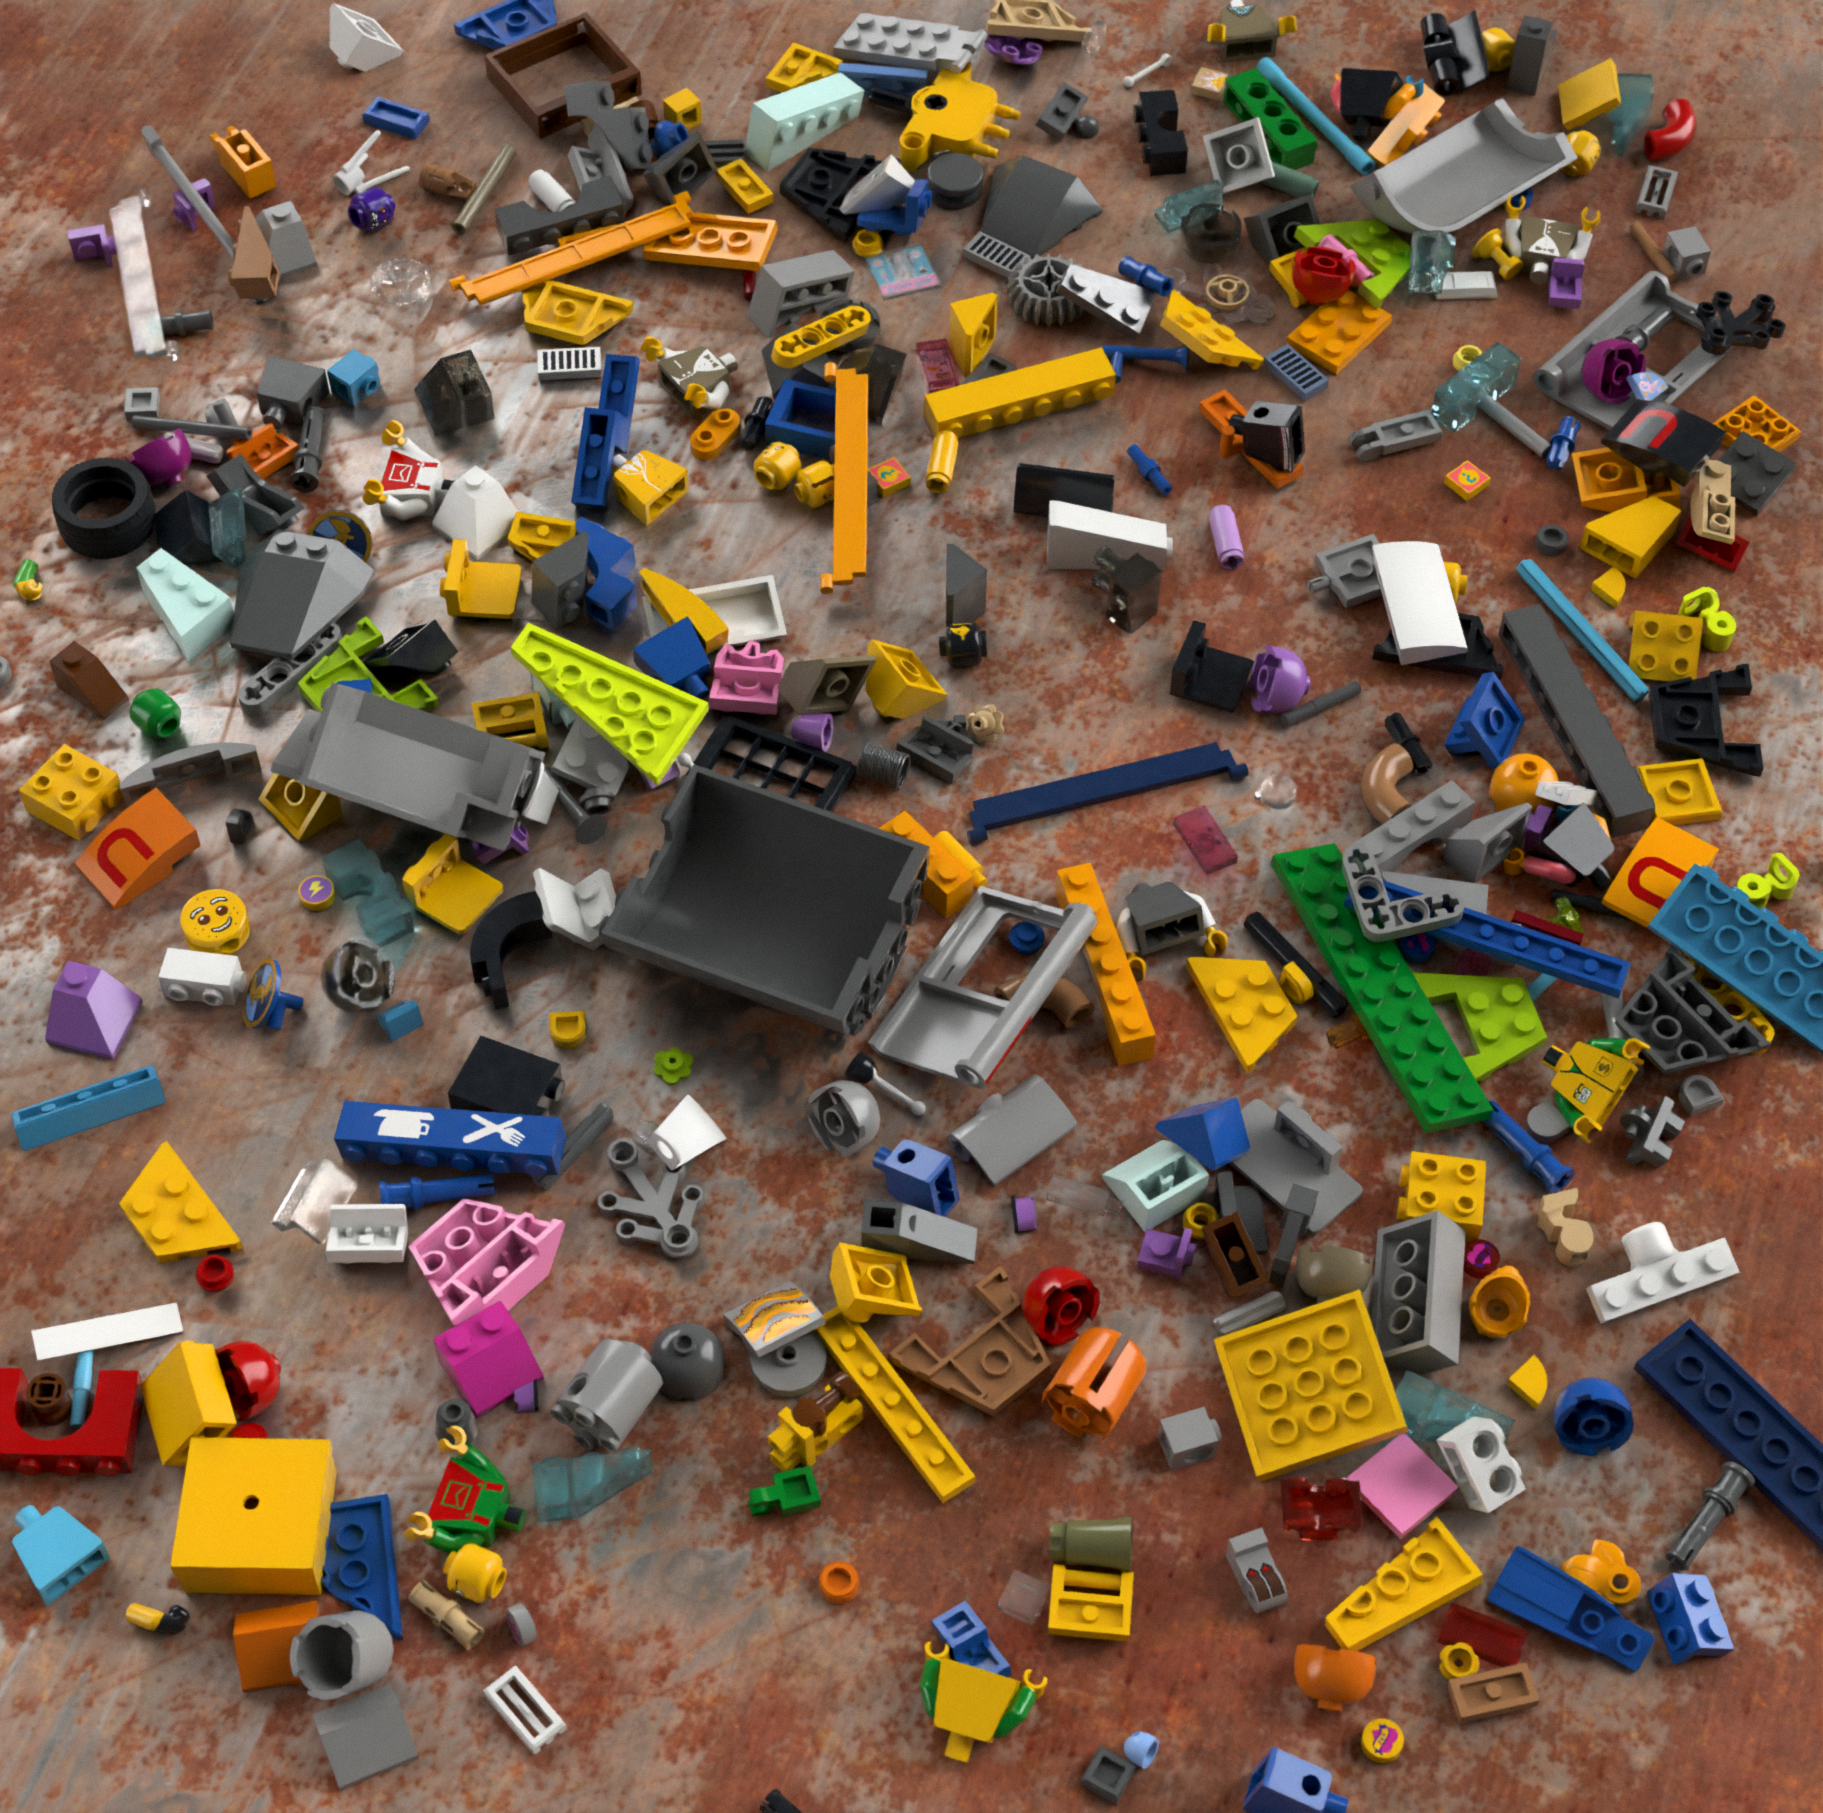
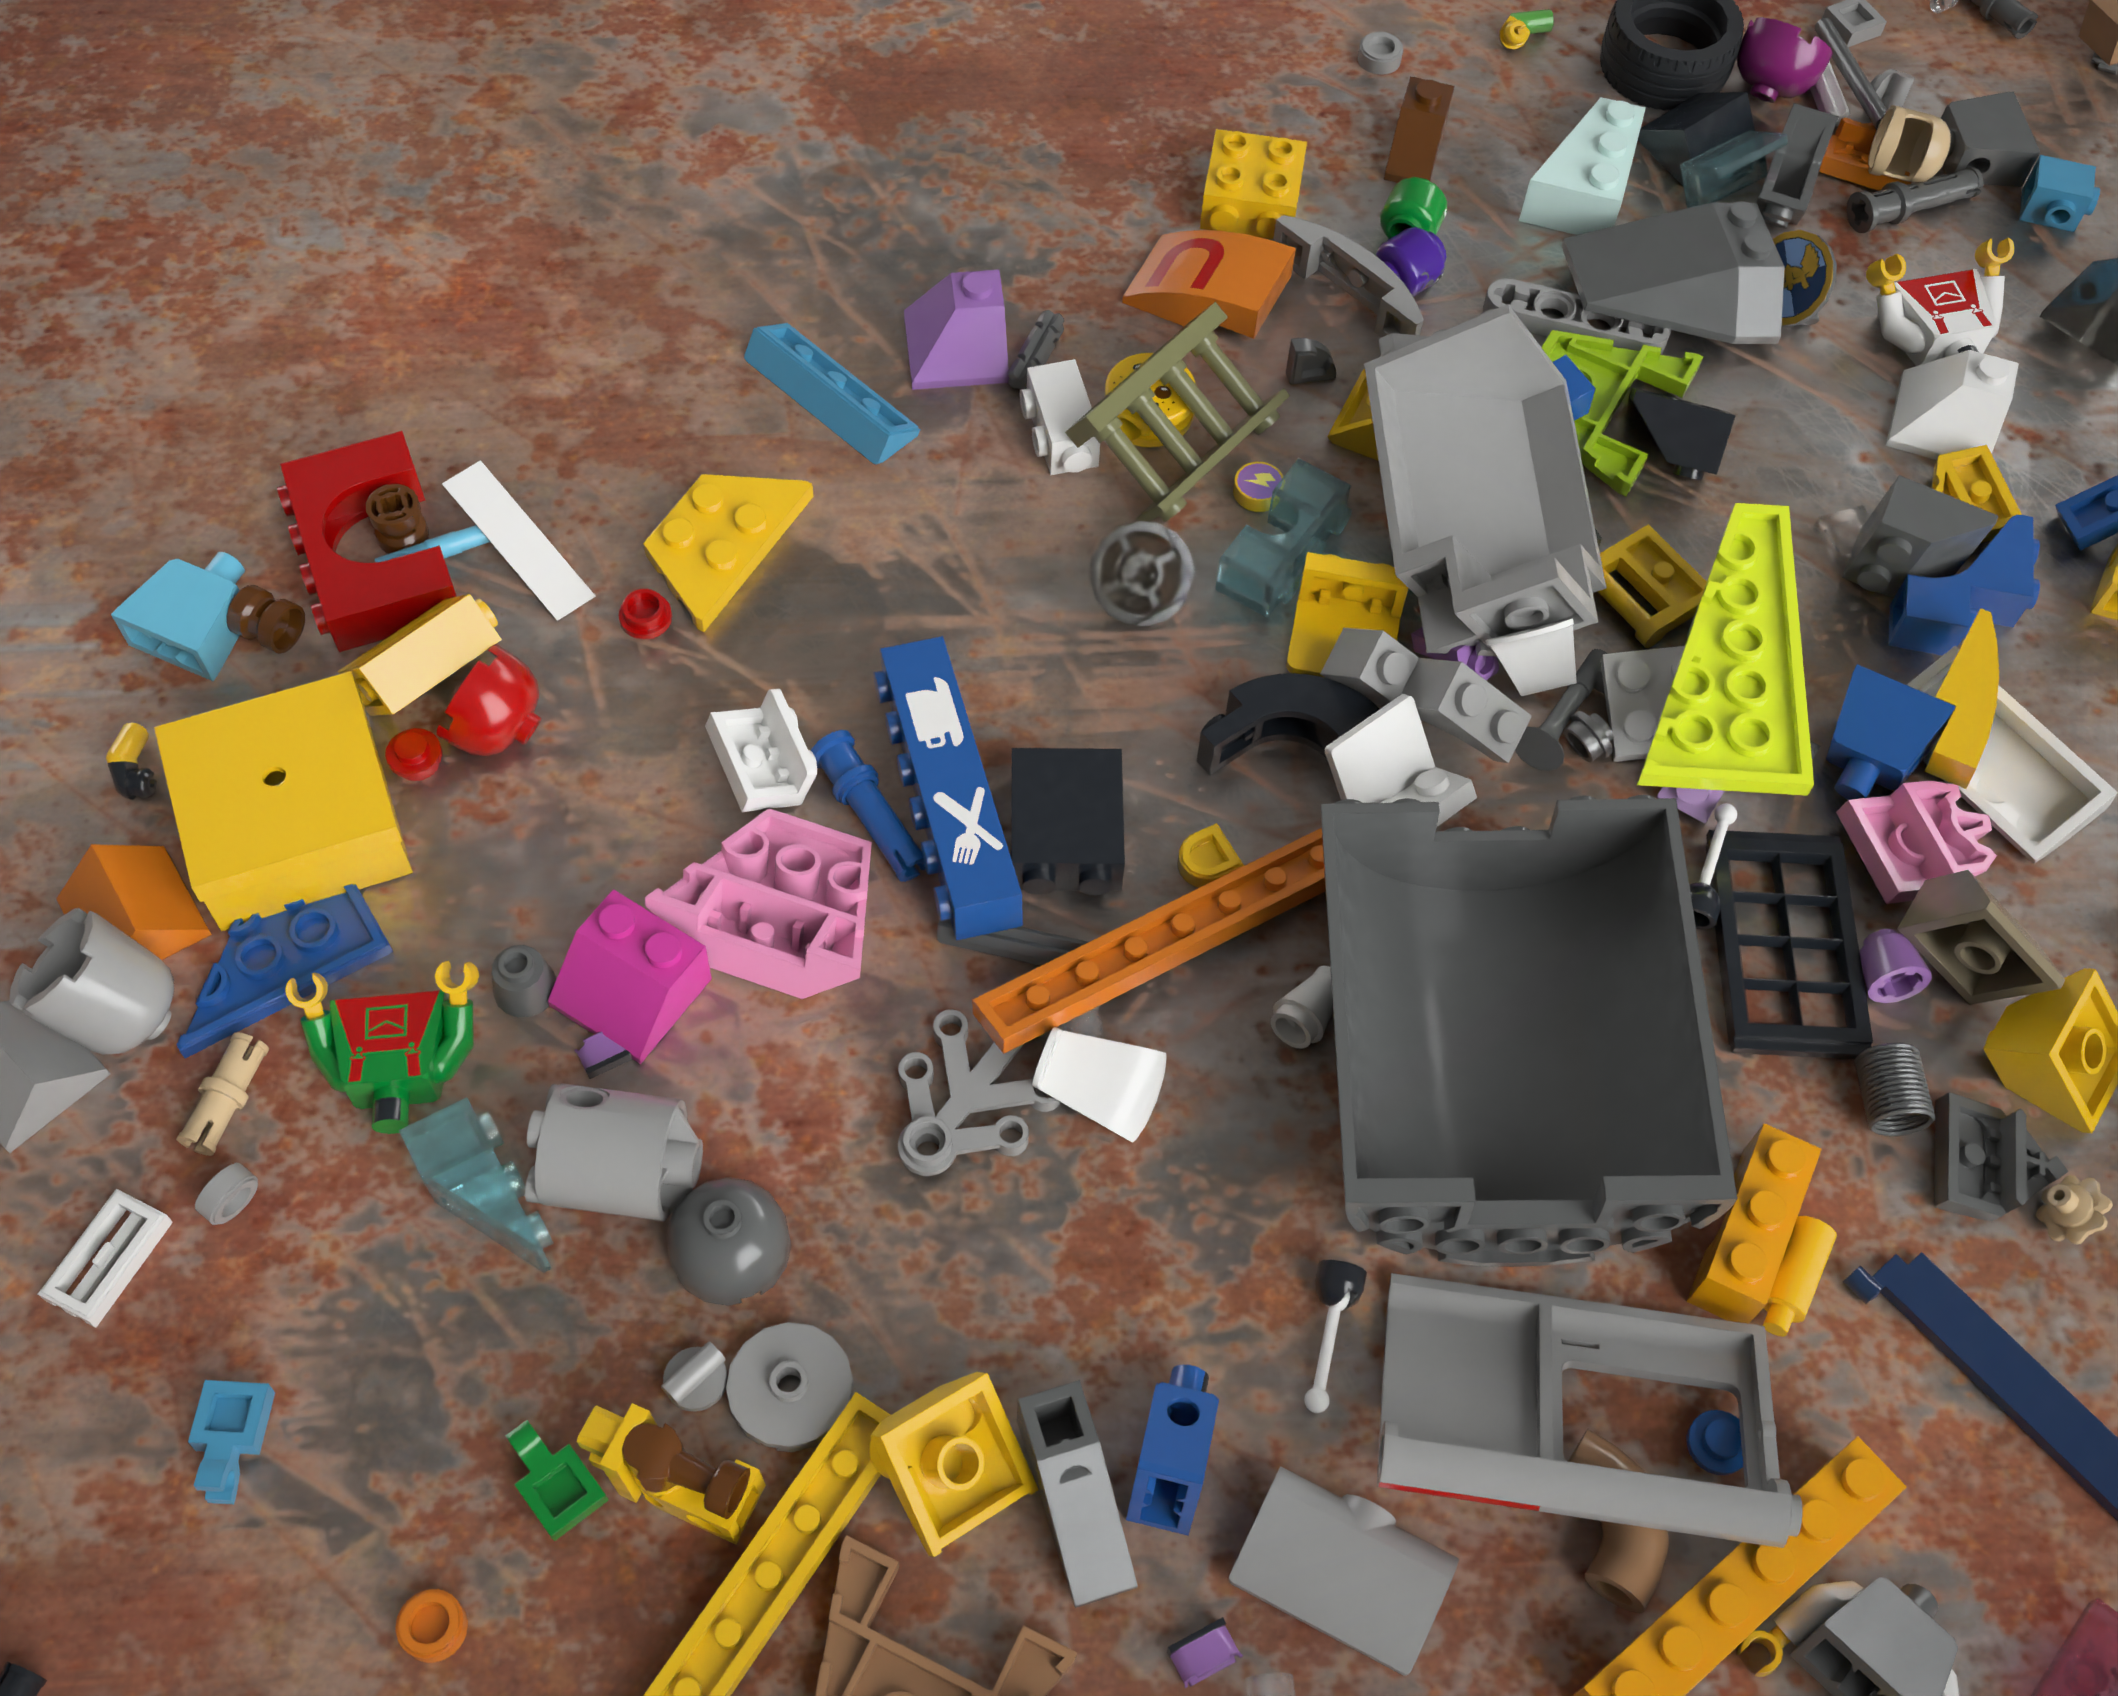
camera: 65 degrees right, 5 degrees up
shield [243,958,303,1030] -> none
clear panel [271,1158,357,1244] -> none
dark azure slope [376,1000,424,1042] -> none
yellow bracket [440,539,522,619] -> none
yellow head [443,1543,507,1603] -> none
lime plant [653,1047,694,1085] -> none
slope [723,1281,826,1358] -> none
light grey cylinder [808,1080,880,1157] -> none
none -> dark azure plate [188,1380,275,1505]
none -> reddish brown wheel [227,585,305,654]
none -> light grey plate [661,1341,728,1412]
none -> orange plate [972,827,1326,1054]
none -> dark grey axle [1008,310,1064,390]
none -> olive fence [1065,302,1290,526]
none -> white cone [1271,966,1333,1049]
none -> light grey arch [1320,628,1532,763]
none -> dark purple head [1376,227,1447,297]
none -> tan helmet [1868,105,1951,183]

